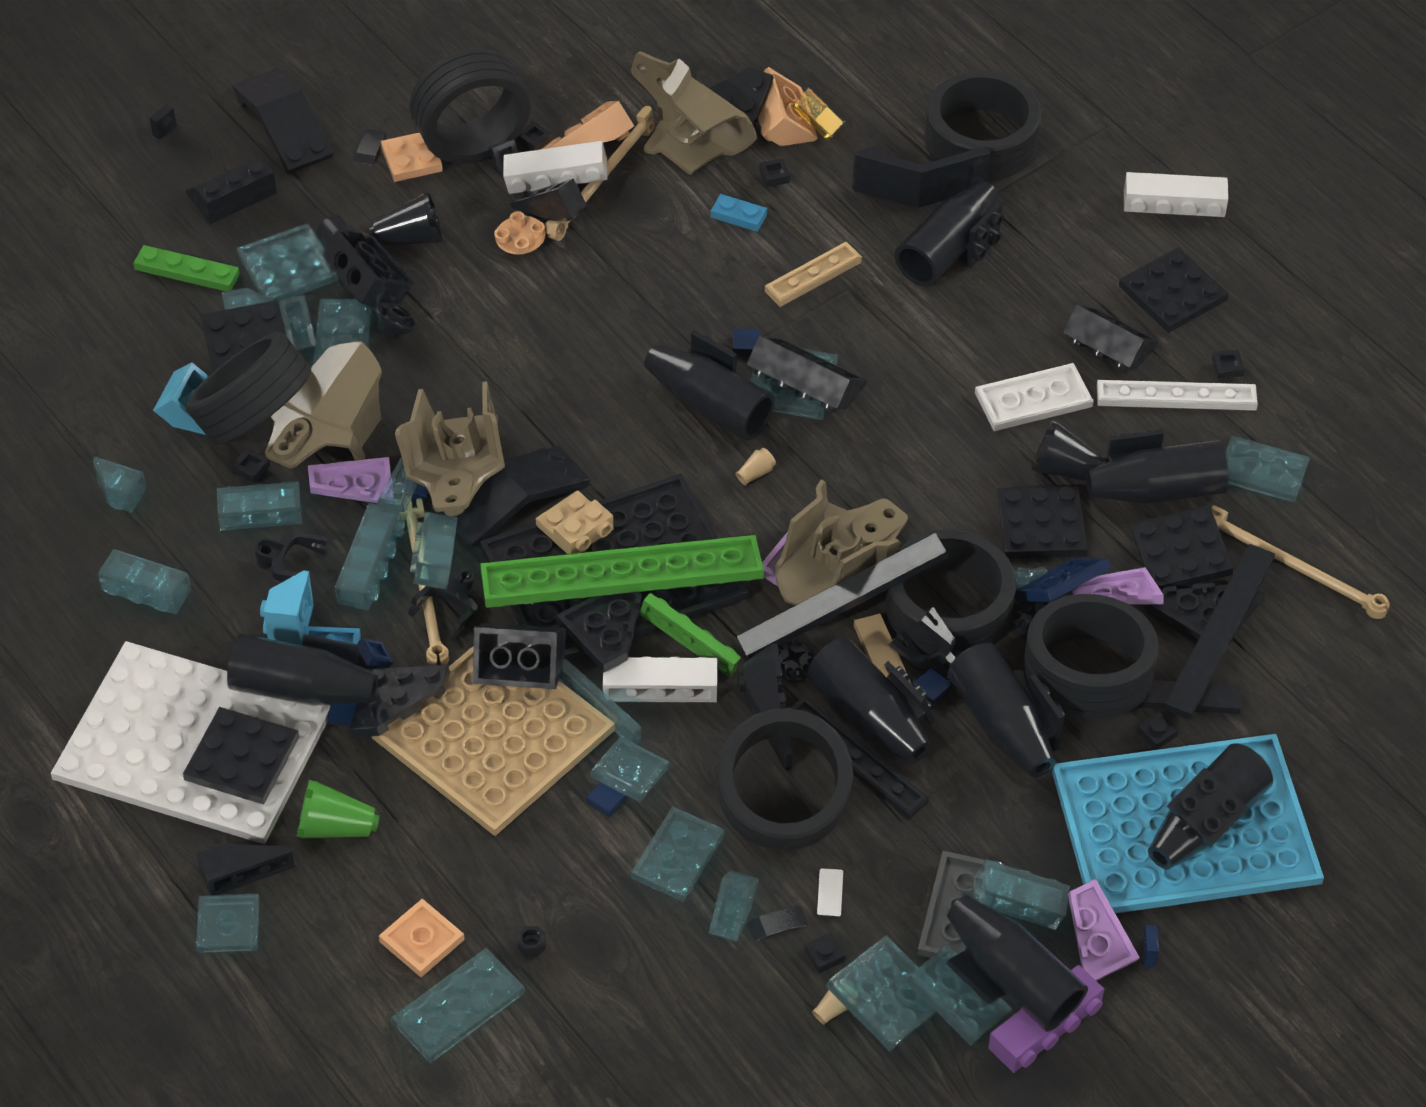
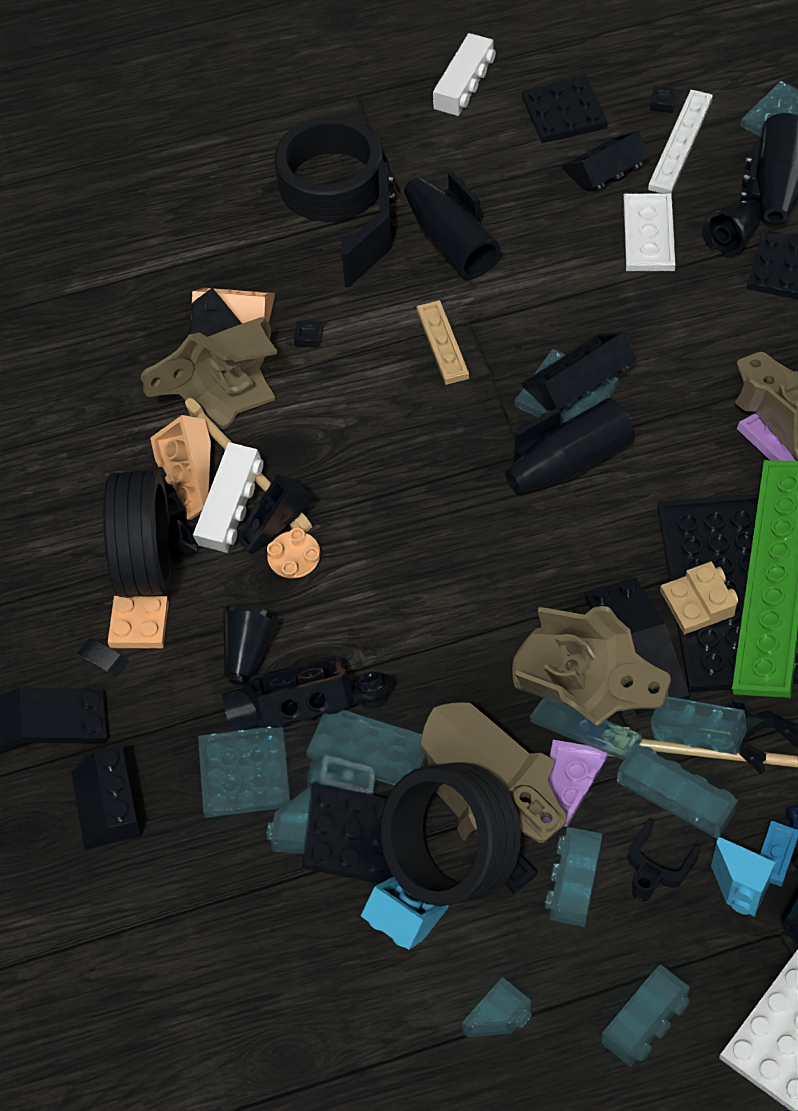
camera: 65 degrees left, 5 degrees up
bright green plate [134,245,240,292] -> none
dark azure plate [711,194,767,232] -> none
dark blue tile [733,329,759,355] -> none
tan cone [735,448,776,486] -> none
clear yellow tile [792,88,844,141] -> none

